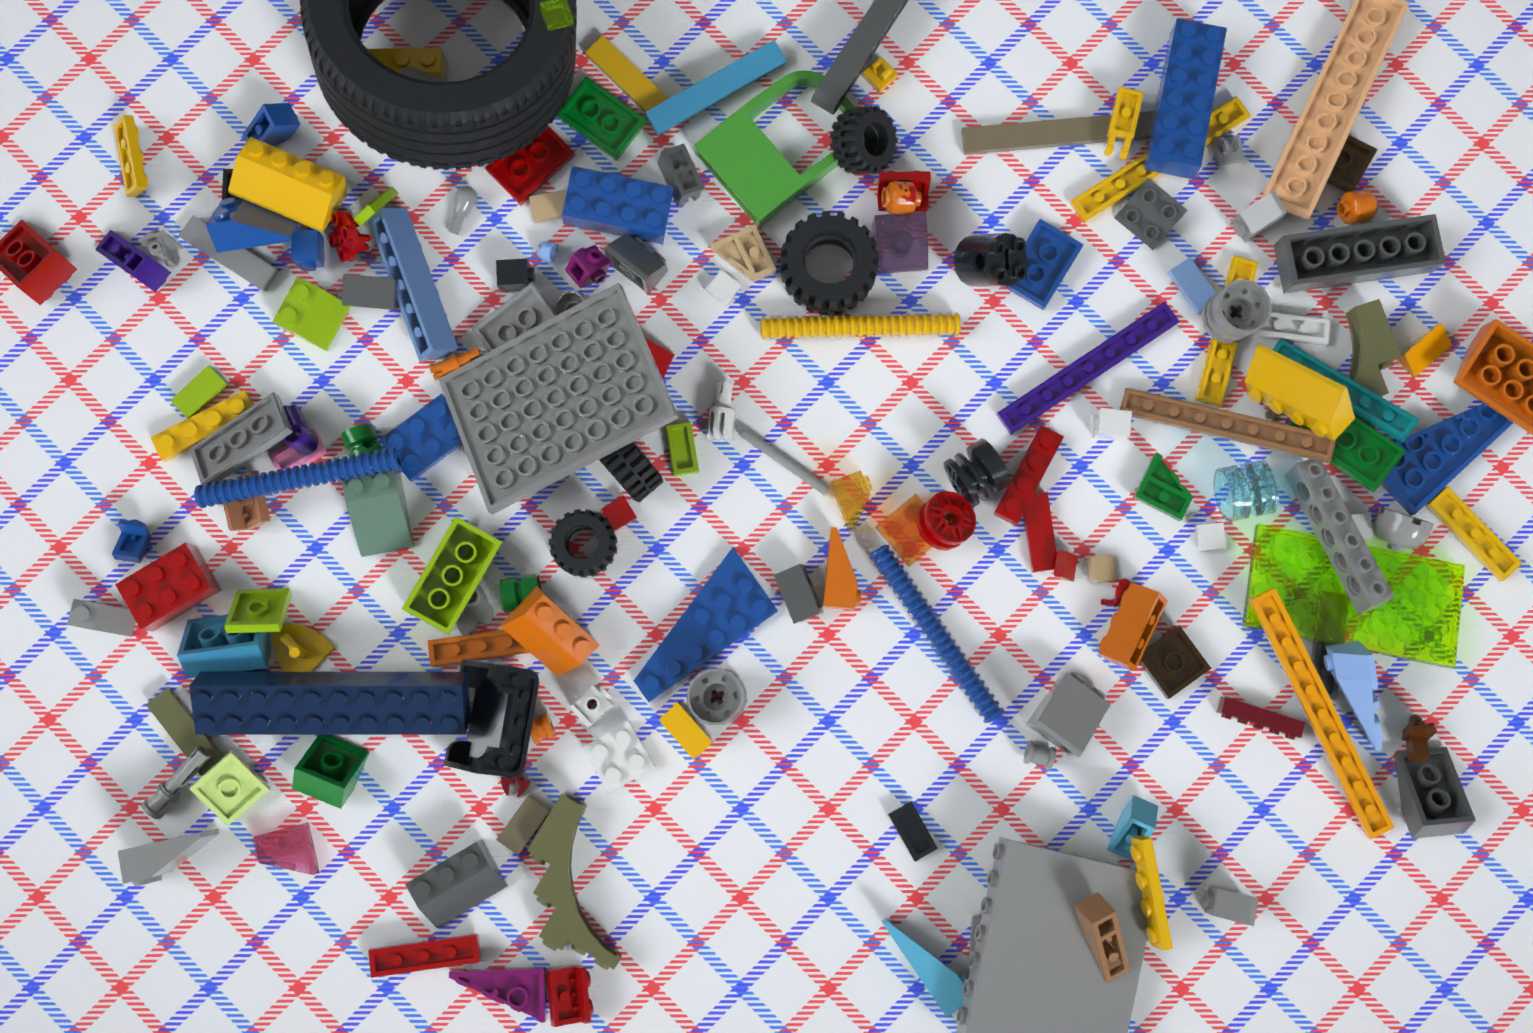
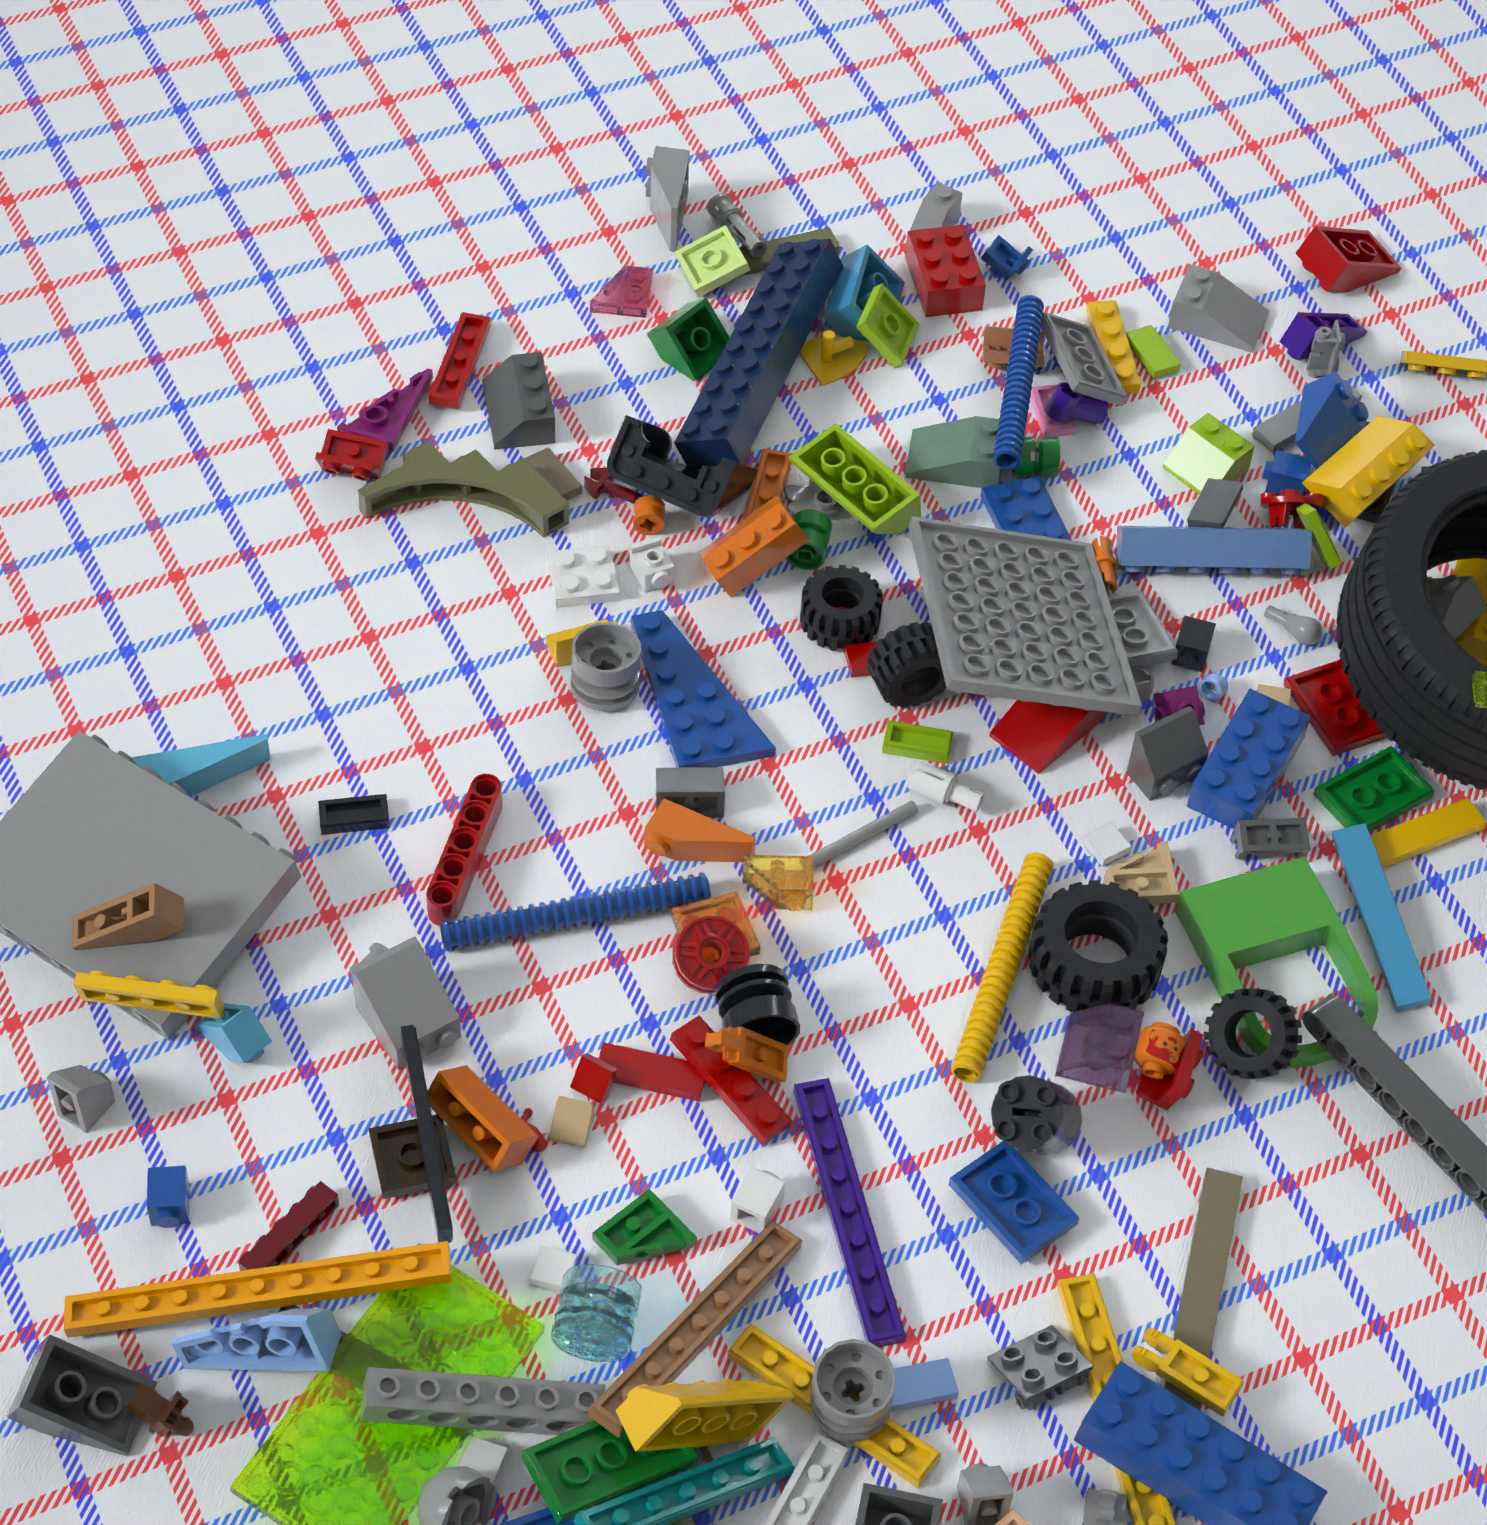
camera: 110 degrees right, 30 degrees down
yellow tile [862,56,898,94] -> none
none -> blue brick [147,1165,190,1228]
none -> black tile [401,1025,453,1243]
none -> red beam [426,773,502,926]
none -> orange hinge [705,1026,788,1083]
none -> light grey slope [1168,264,1269,353]

